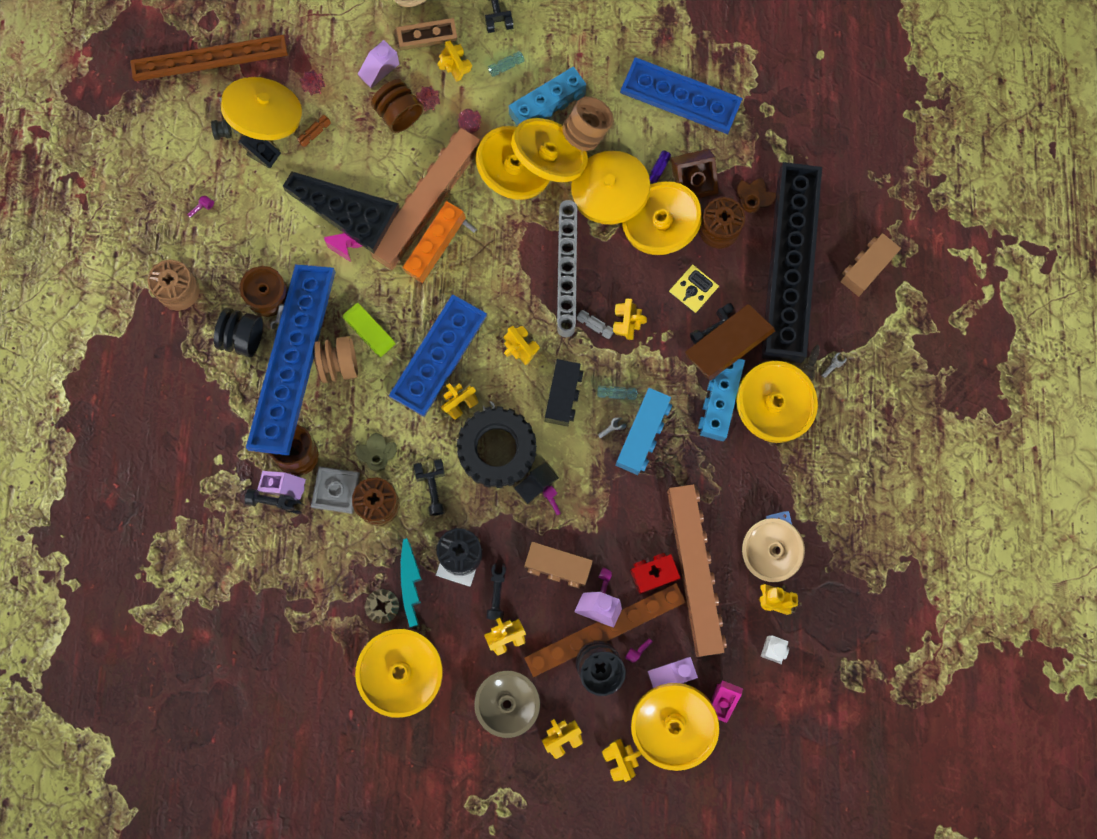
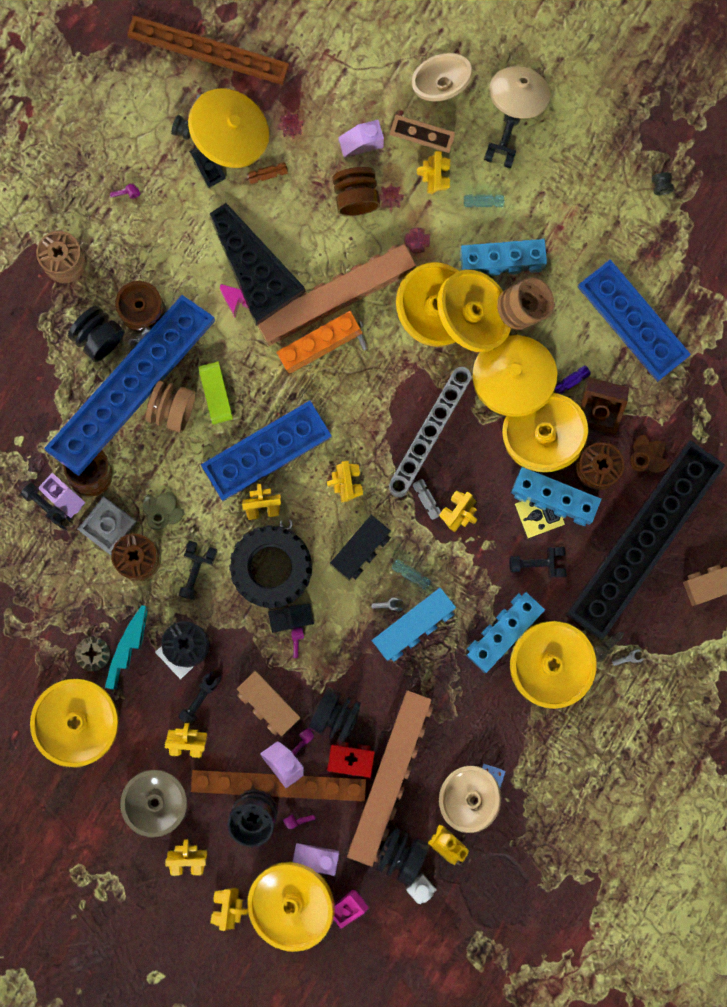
camera: 30 degrees right, 5 degrees up
reddish brown tile [685,304,775,381] -> none
none -> black wheel [308,687,361,744]
none -> black wheel [376,828,429,886]
none -> dark azure brick [511,467,601,526]

